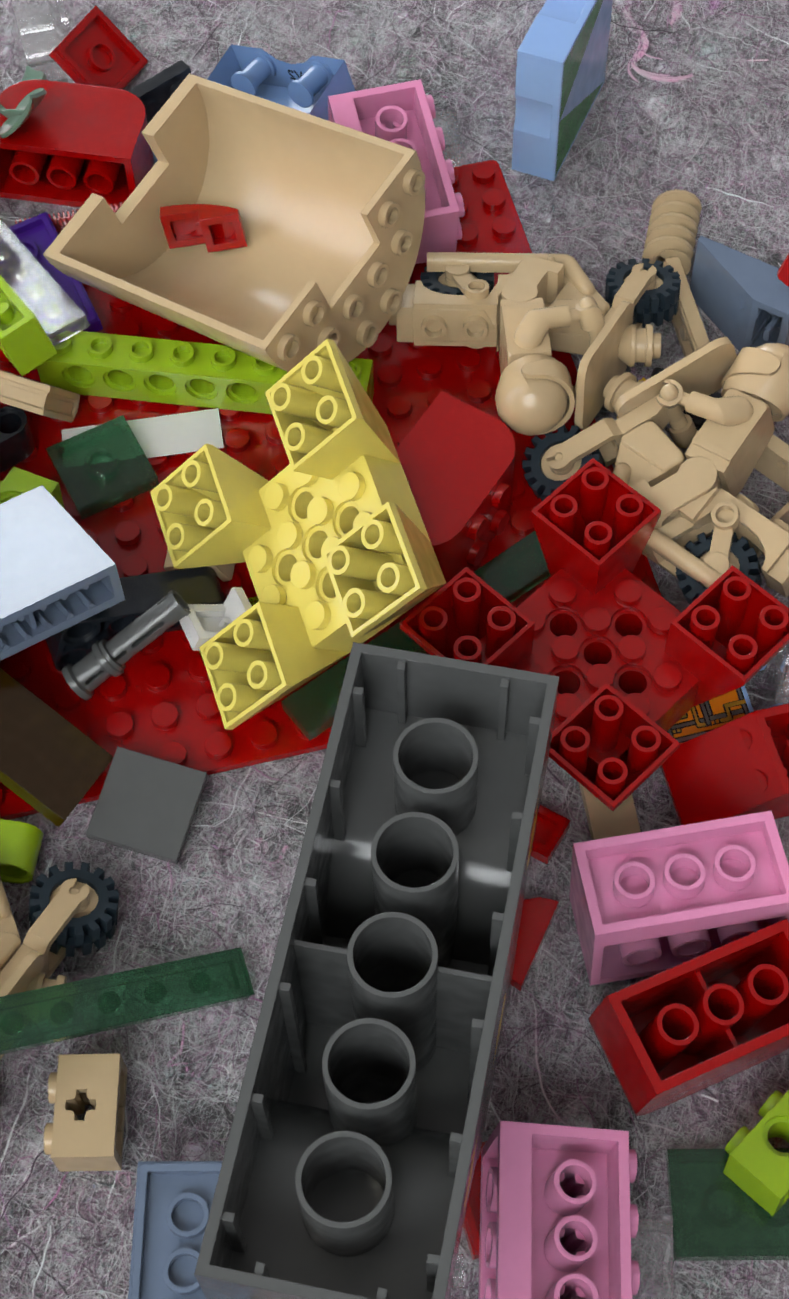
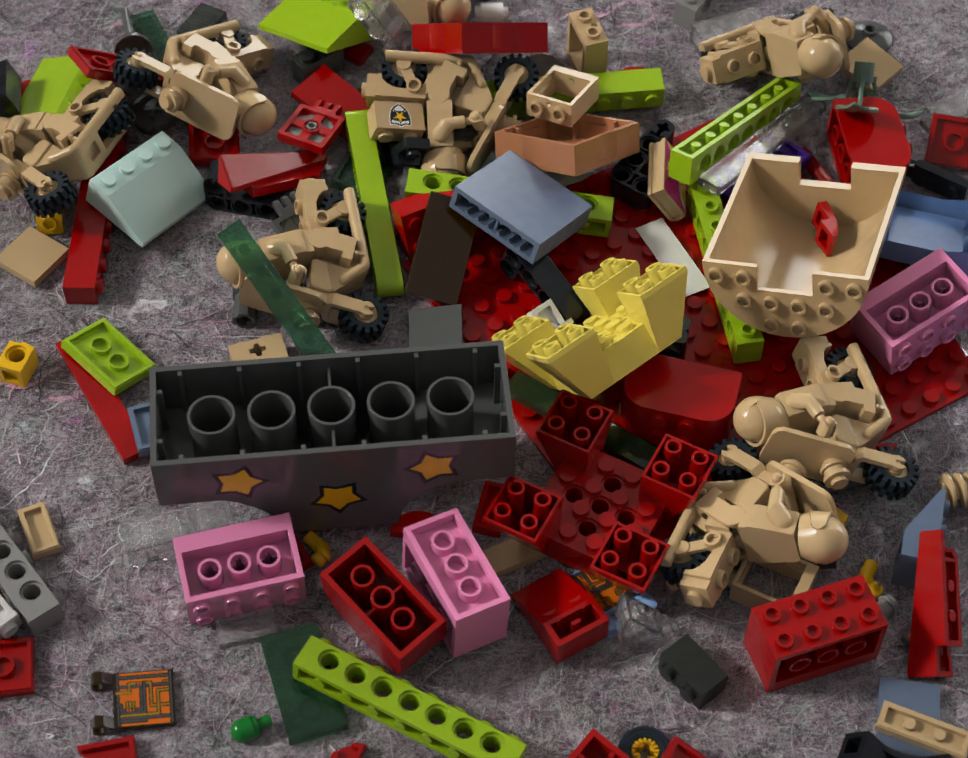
camera: 70 degrees right, 5 degrees down
clear green tile [46,415,159,520] -> none
dark grey pin [62,590,191,700] -> none
tan tile [663,257,710,357] -> none
none -> yellow arm [303,531,332,567]

